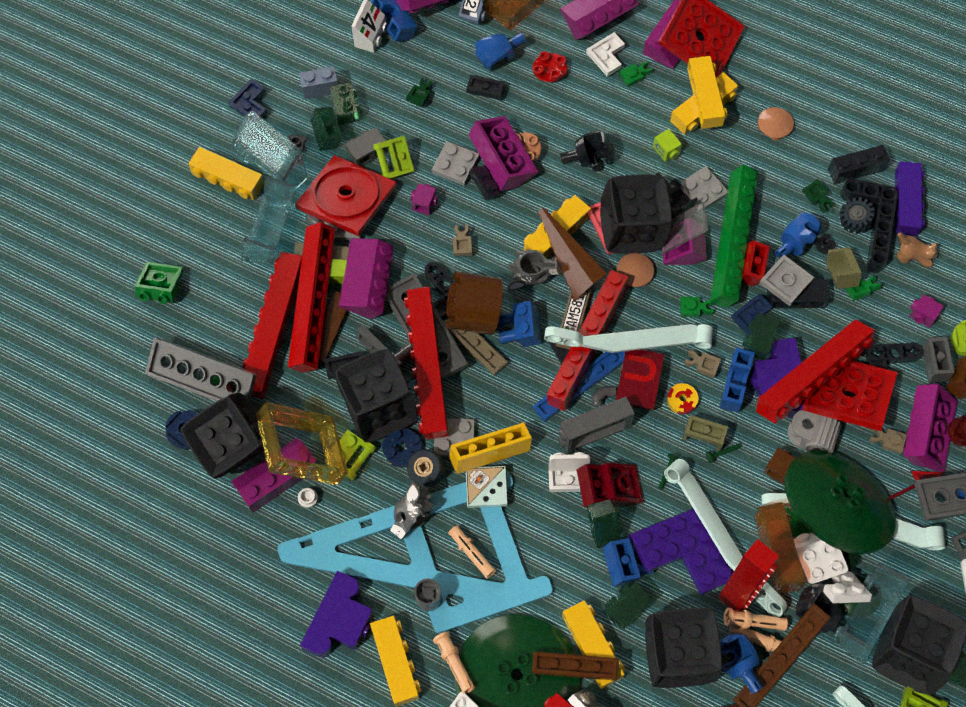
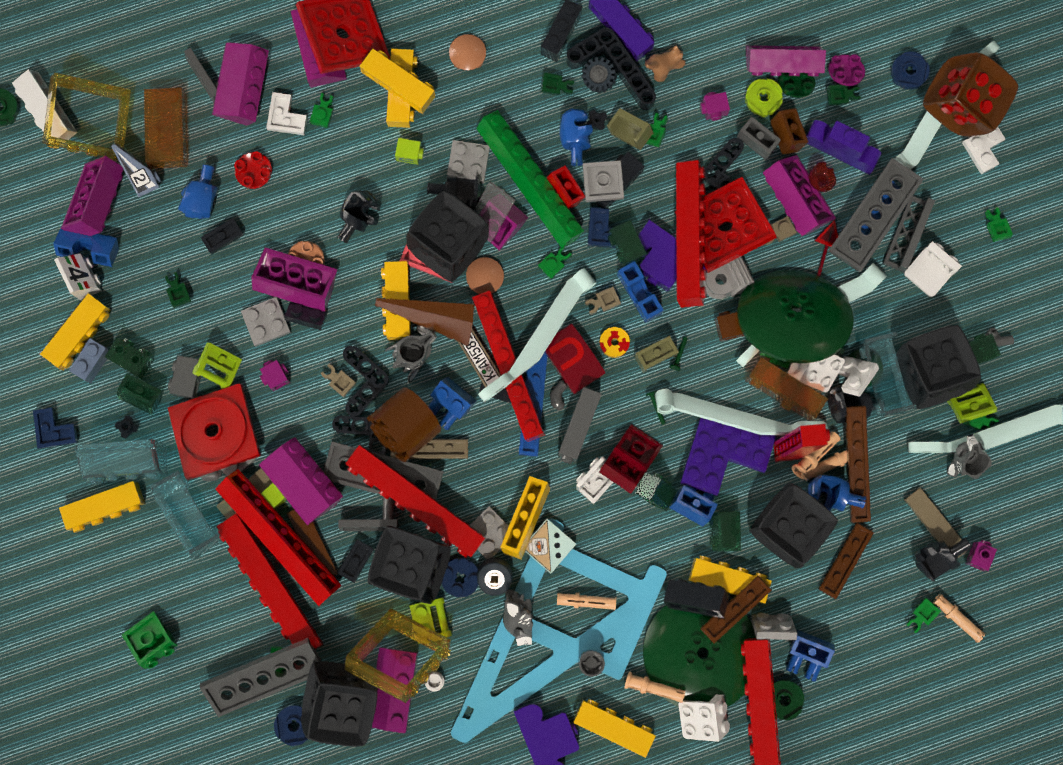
camera: 50 degrees left, 15 degrees up
none -> yellow brick [40,294,111,371]
none -> black beam [343,346,389,417]
none -> black brick [663,579,730,619]

